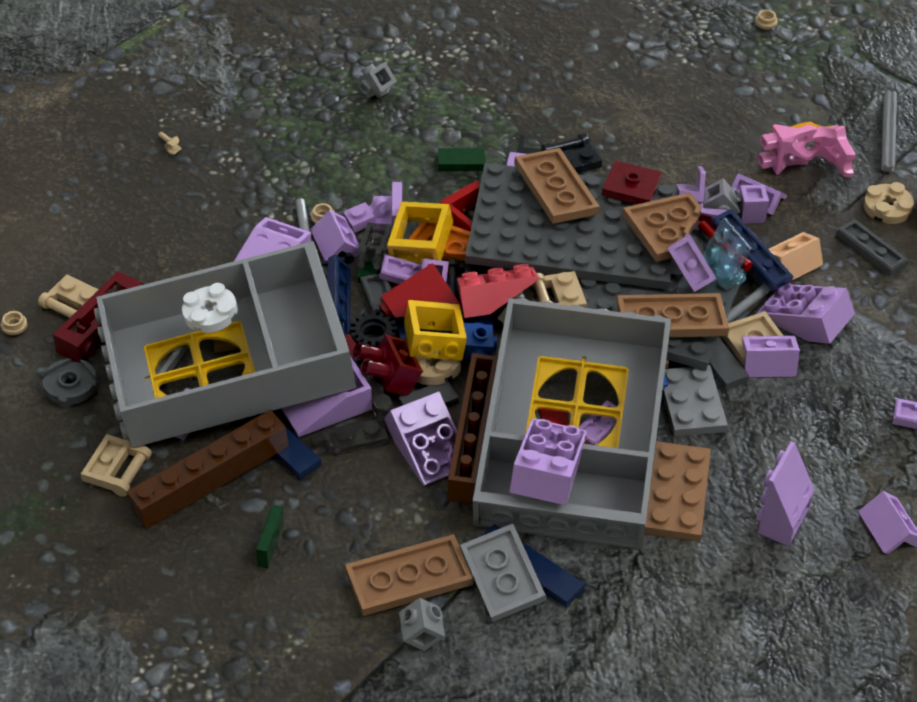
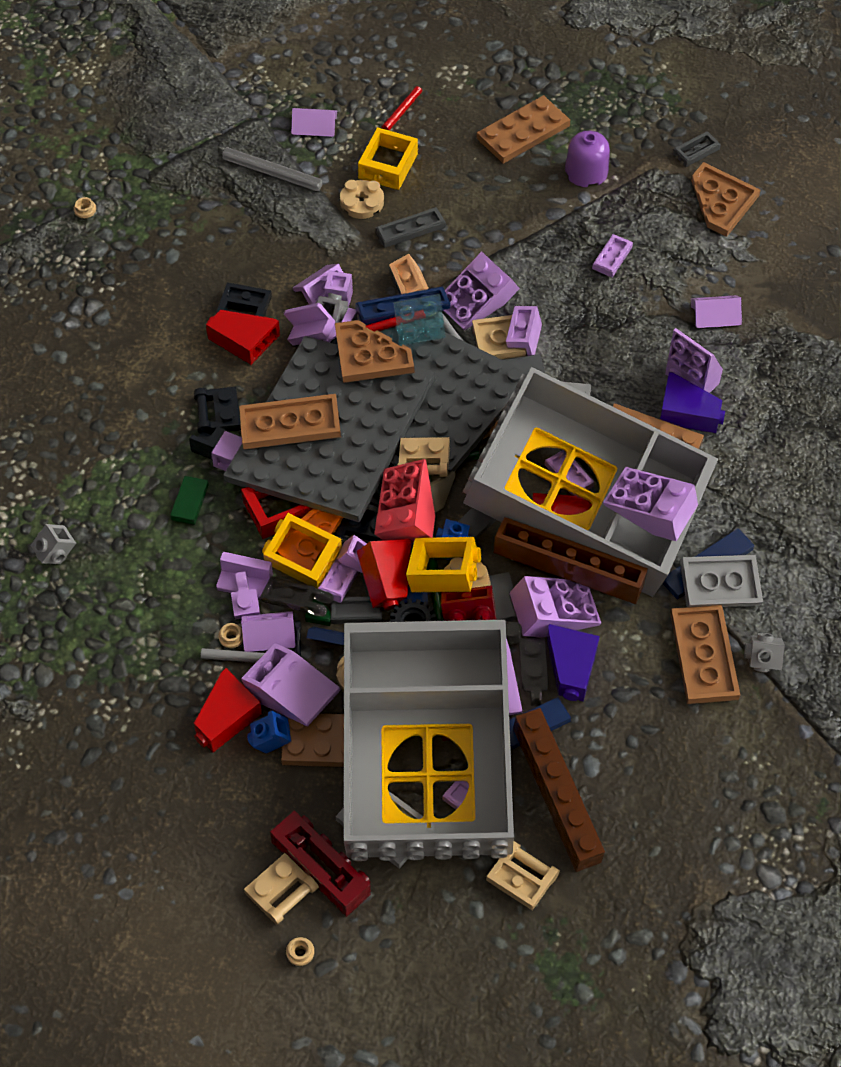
camera: 75 degrees left, 10 degrees up
dark grey plate [42,359,97,409] -> none
tan hand [158,132,181,155] -> none
white plate [182,283,238,333] -> none
dark green tile [256,505,284,568] -> none
dark red plate [601,160,662,204] -> none
medium nougat plate [616,293,729,337] -> none
lavender panel [667,232,716,292] -> none
bright pink hips [757,121,856,177] -> none
none -> red slope [194,668,262,753]
none -> red slope [206,310,280,365]
none -> black plate [216,282,272,317]
none -> blue brick [247,711,291,753]
none -> dark purple slope [547,624,600,702]
none -> dark purple slope [660,372,725,433]

